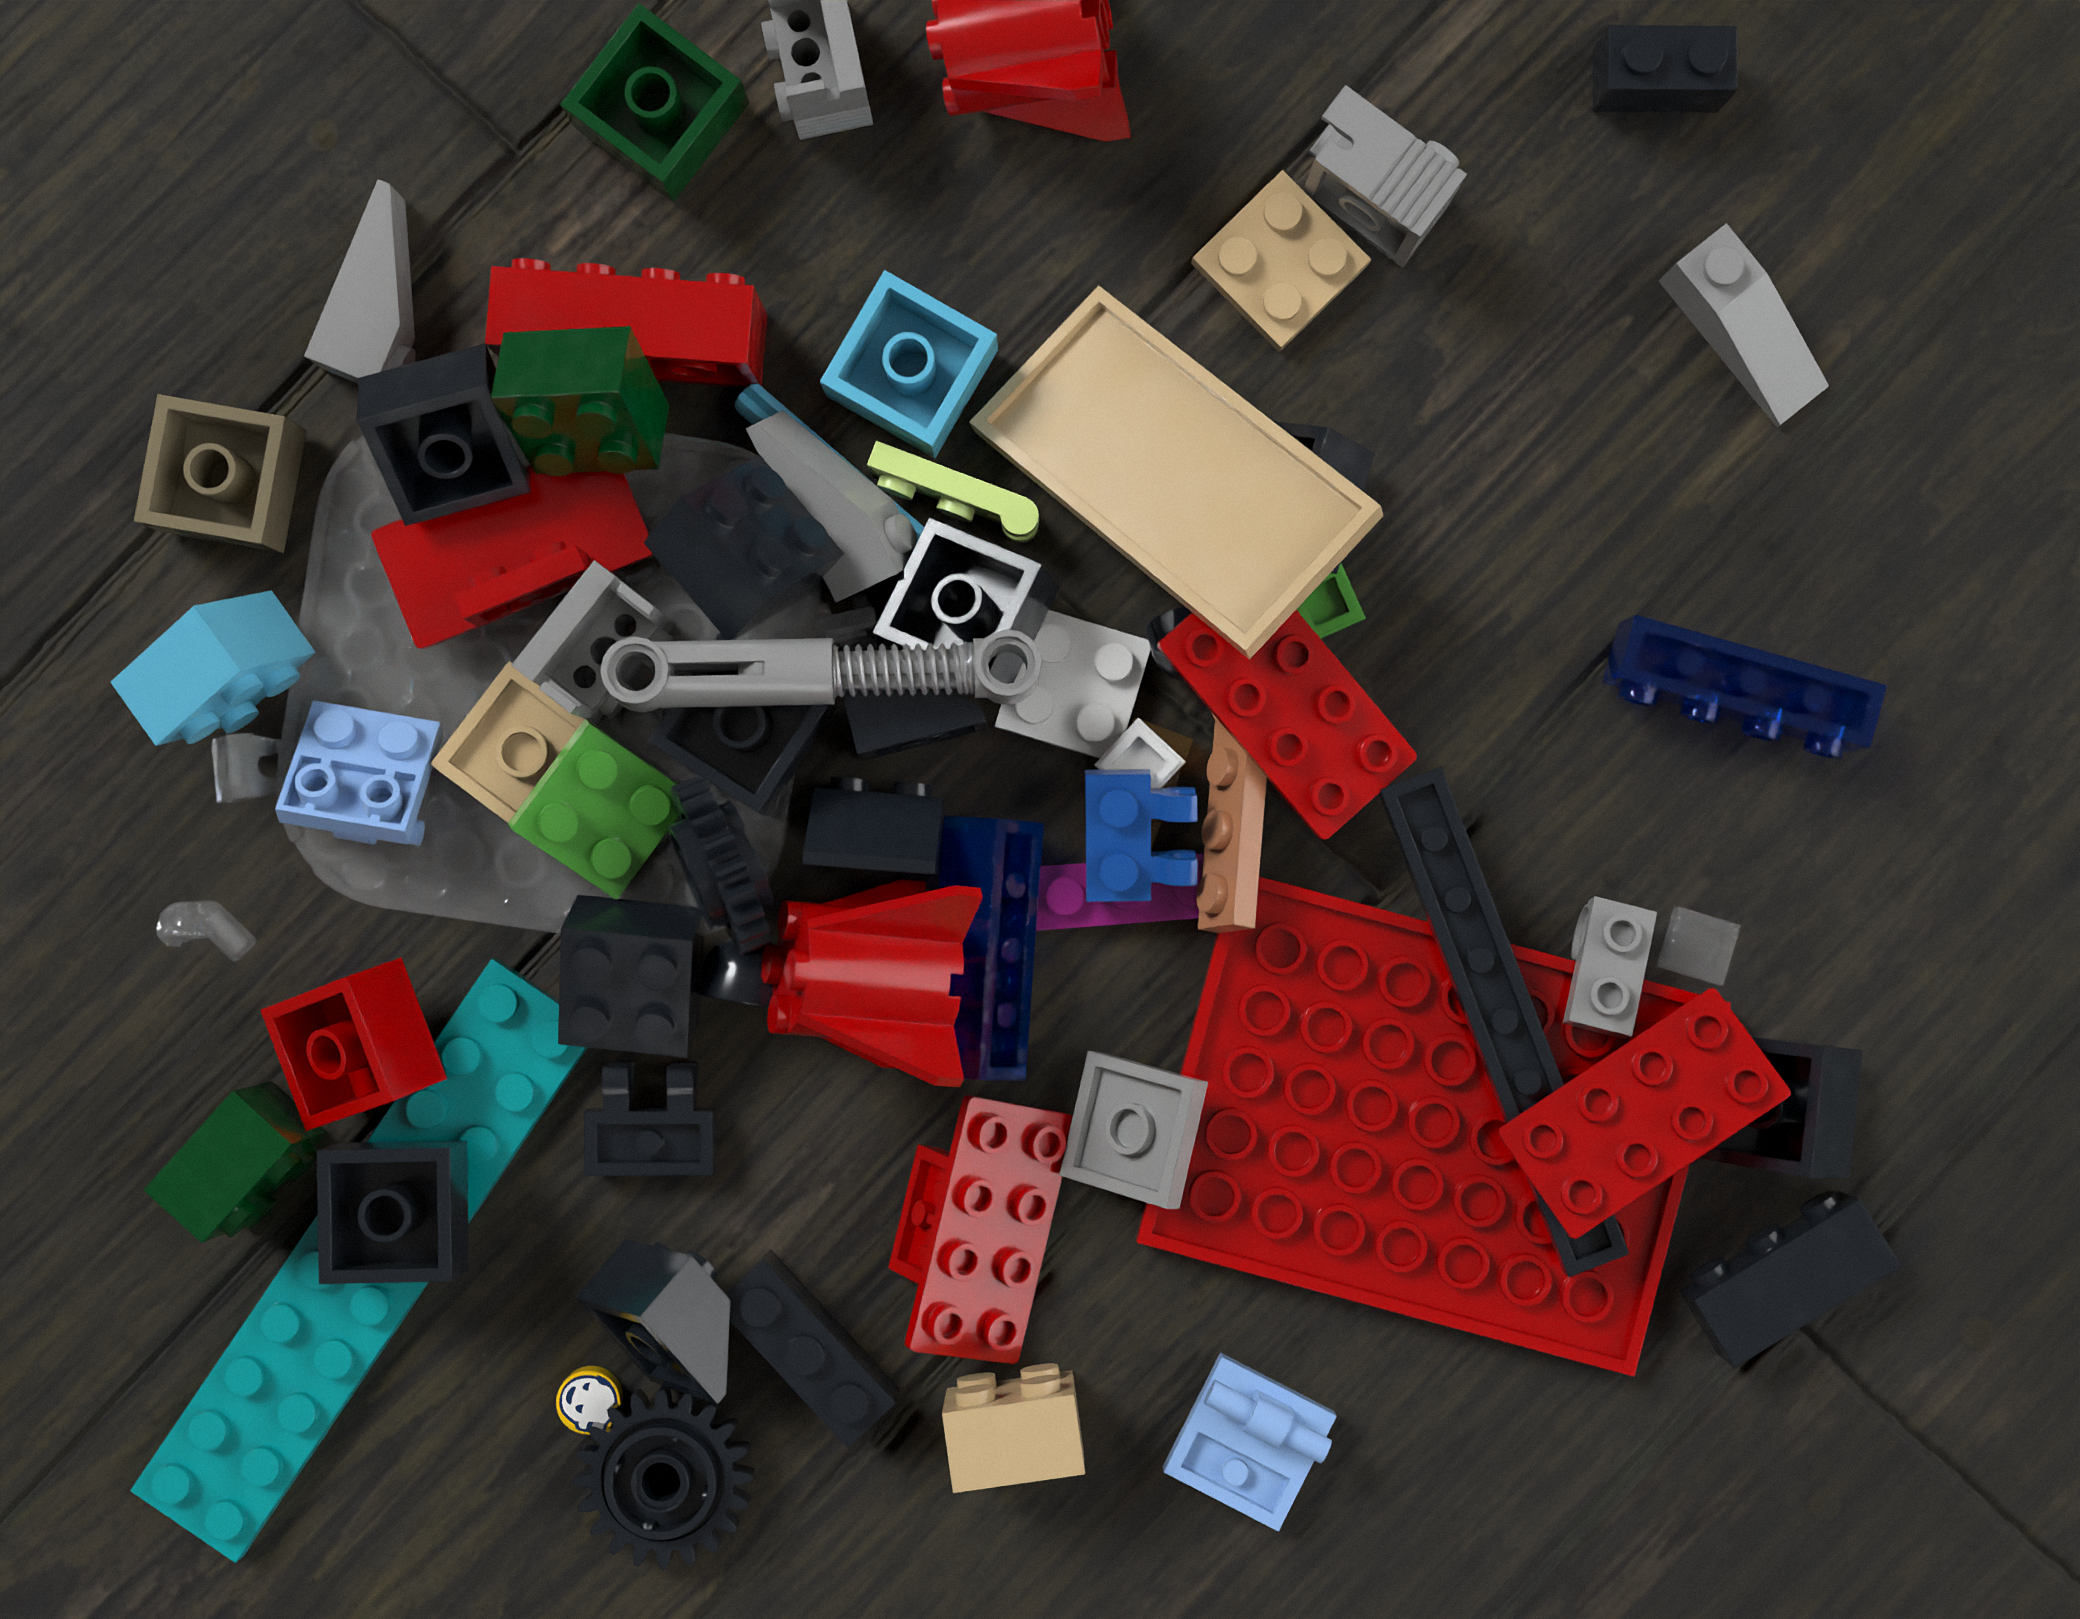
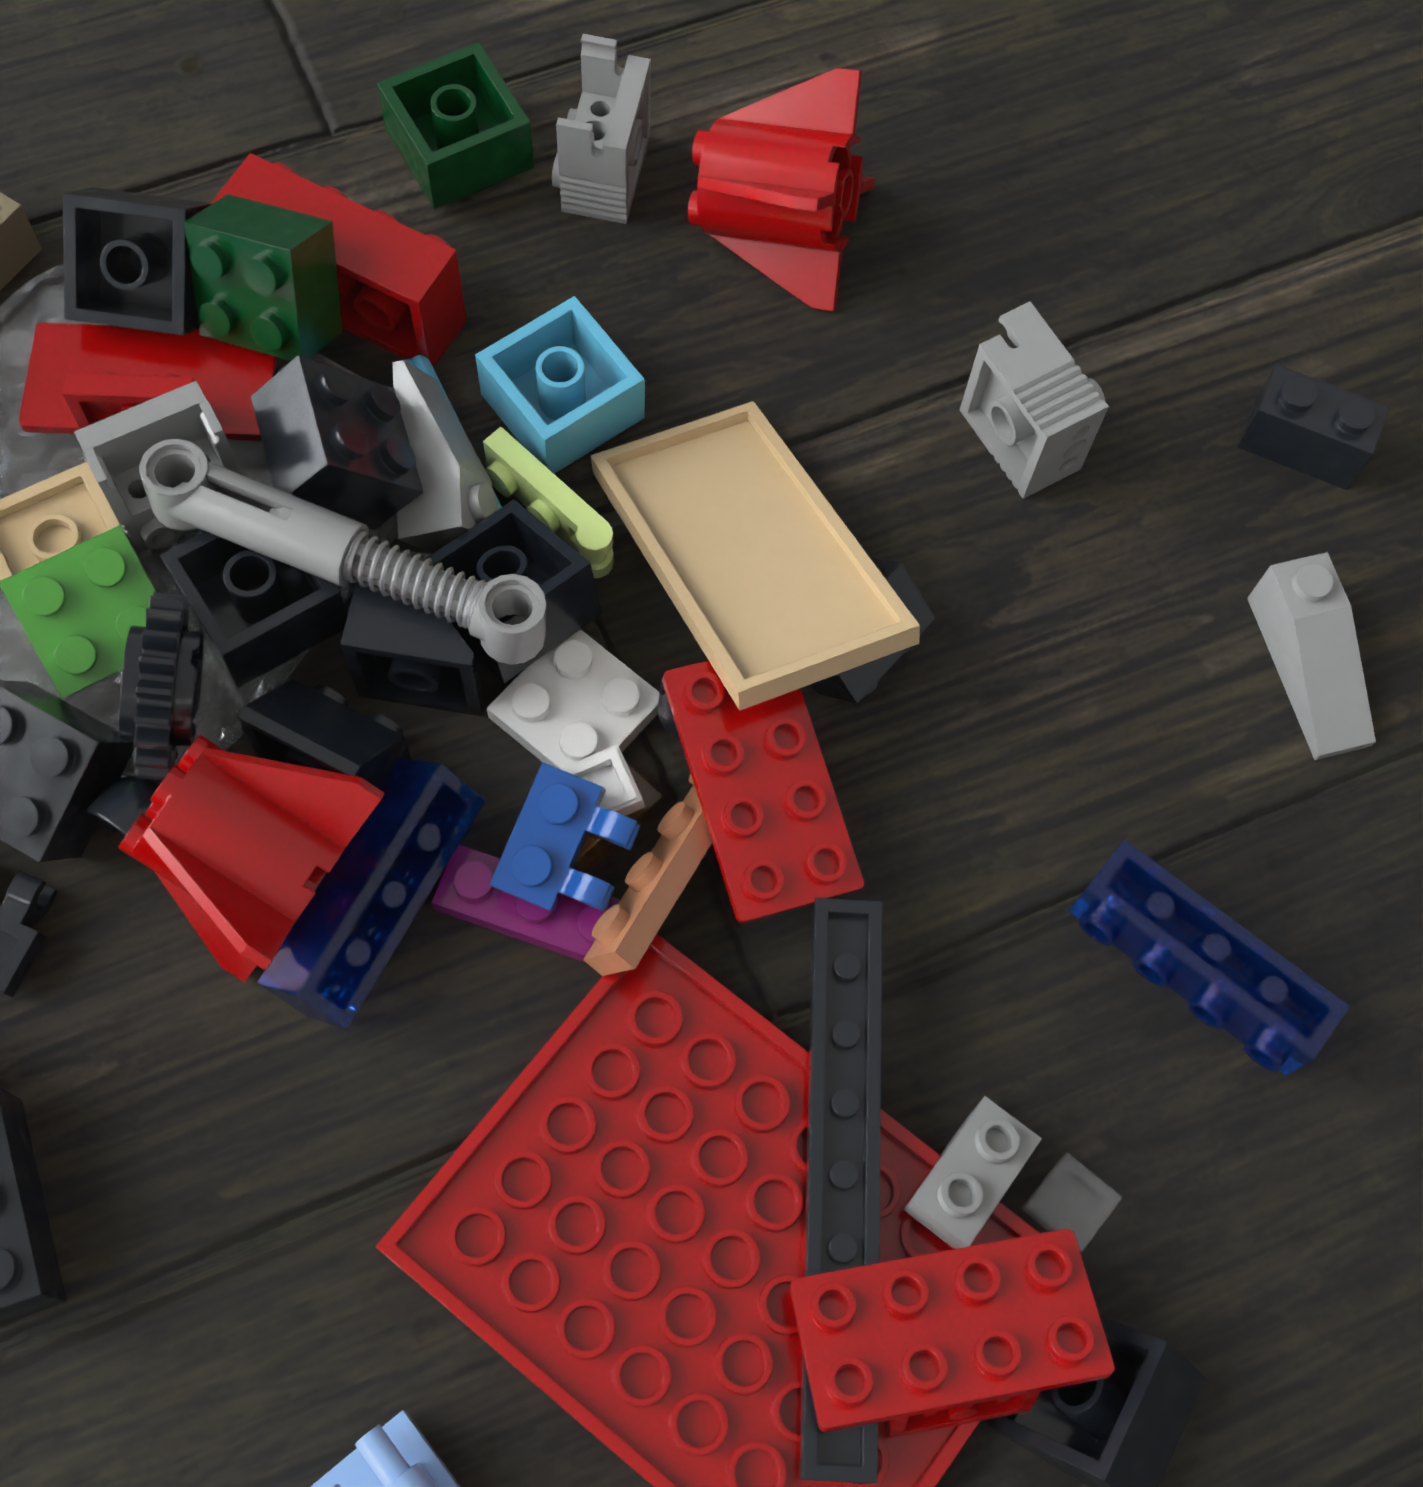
camera: 15 degrees right, 20 degrees down
light grey slope [304,179,416,384] -> none
red bracket [888,1095,1073,1364] -> none
tan brick [942,1363,1085,1493] -> none
light grey plate [1060,1051,1208,1209] -> none
tan plate [1191,170,1371,352] -> none
bright green tile [1296,563,1366,639] -> none

